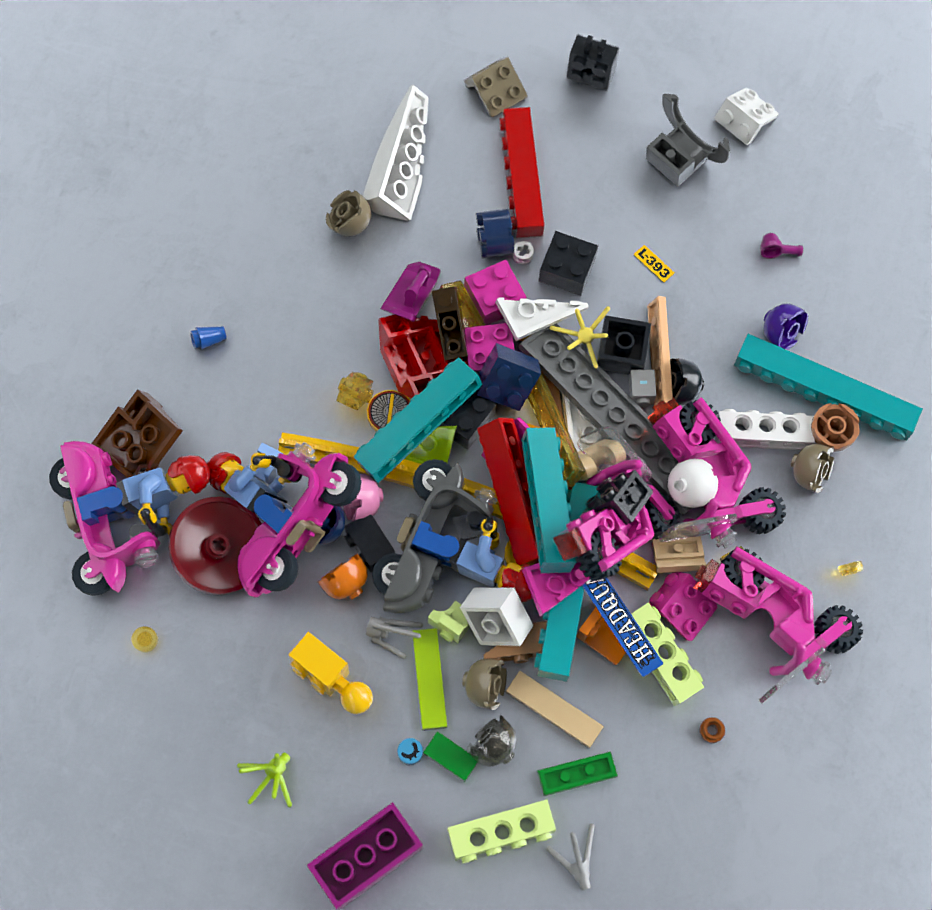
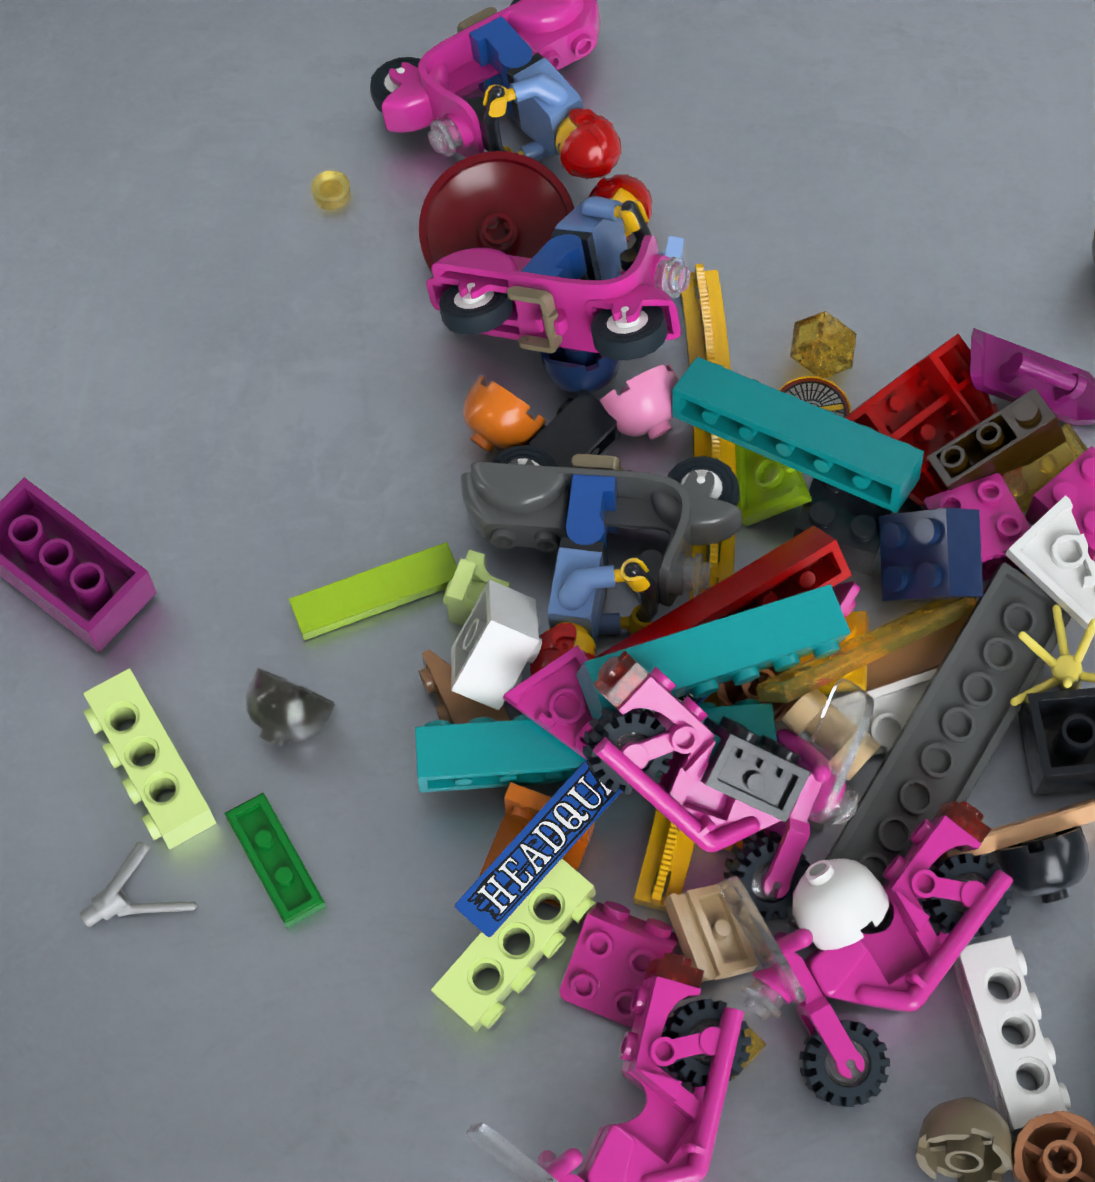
camera: 80 degrees right, 5 degrees down
reddish brown slope [91,389,183,478] -> none
blue cone [190,326,226,350] -> none
lime plant [237,752,292,807] -> none
yellow brick [289,632,373,714] -> none
light grey plant [366,617,423,659] -> none
dark azure tile [397,738,423,765] -> none
green tile [423,731,479,782] -> none
dark tan cylinder [462,659,507,710] -> none
tan tile [506,671,604,749] -> none
light grey brick [628,370,656,407] -> none
dark orange plate [700,717,725,743] -> none

